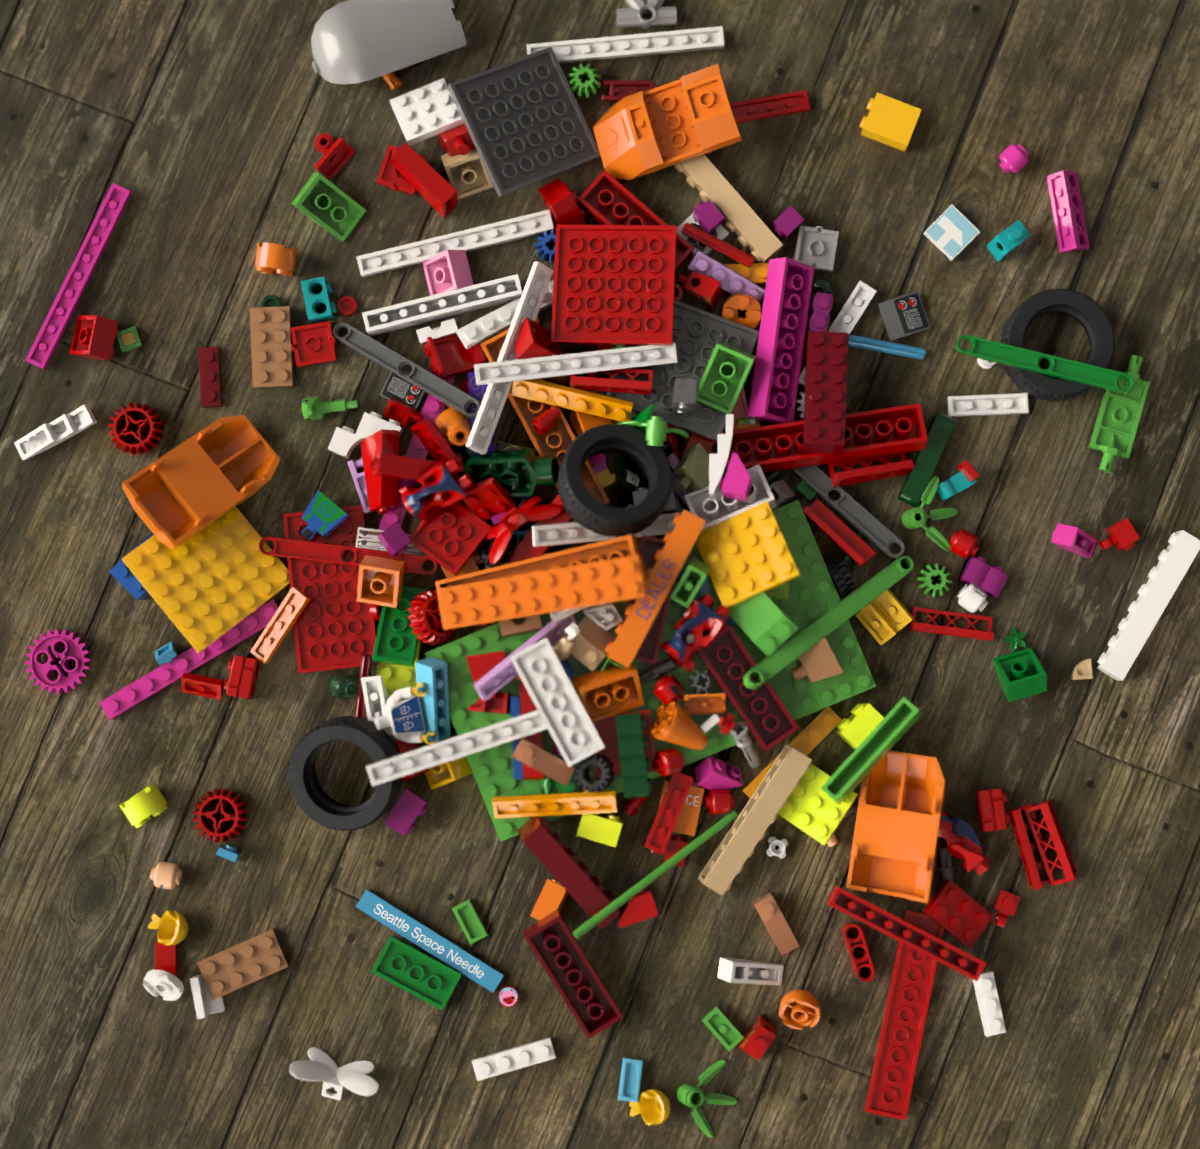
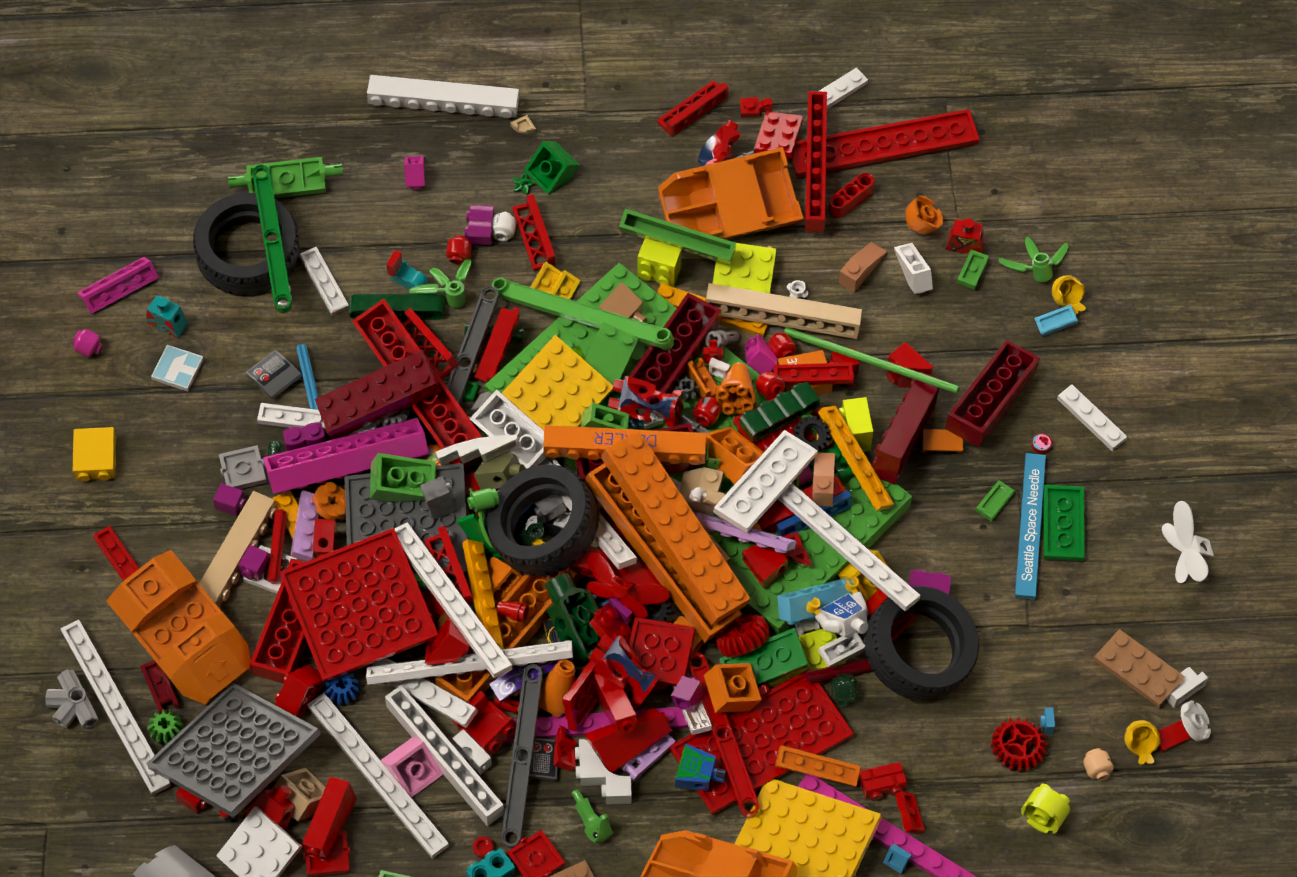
camera: 115 degrees left, 25 degrees down
dark pink slope [719,453,752,502] -> none
black tyre [825,557,856,597] -> none
bright green gear [917,563,952,598] -> none
red brick [975,787,1010,832] -> none
red fence [1024,799,1078,886] -> none
red brick [1098,518,1140,551] -> none

